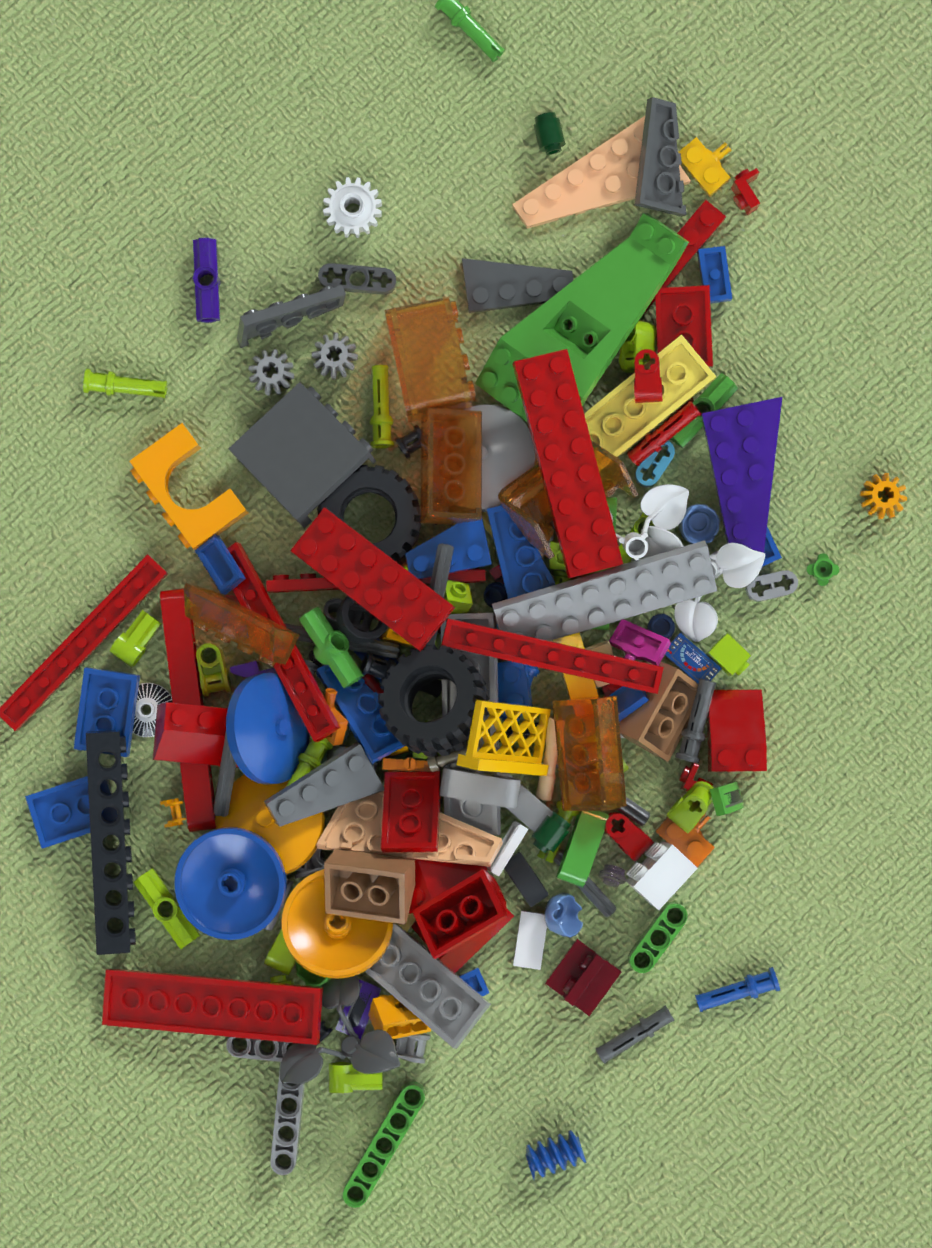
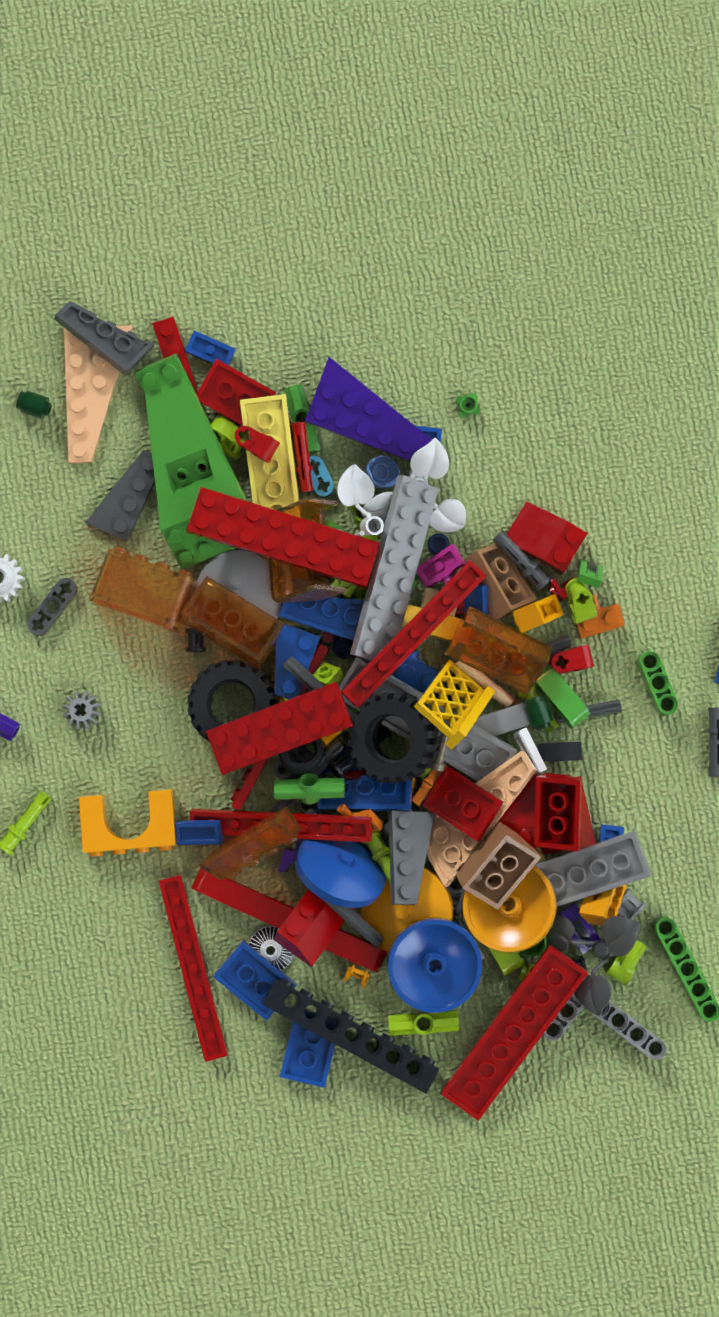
camera: 60 degrees left, 0 degrees up
lime piece [110,610,162,668] -> none
lime piece [196,643,232,697] -> none
dark grey panel [228,382,376,529] -> none
dark grey wing [237,285,346,348] -> none
light grey gear [312,333,358,380] -> none
lime pin [370,365,394,449] -> none
light grey beam [440,767,521,808] -> none
white tile [513,910,547,970] -> none
medium blue hair [545,892,583,938] -> none
dark red bracket [545,938,622,1017] -> none
plate [599,864,626,887] -> none
white brick [626,841,698,910] -> none
blue tile [664,632,722,684] -> none
yellow plate [678,137,732,197] -> none
lime brick [706,633,751,677] -> none
red bracket [731,168,760,215] -> none
light grey beam [746,570,798,602] -> none
light orange gear [860,473,907,520] -> none
none -> light orange brick [513,594,564,633]

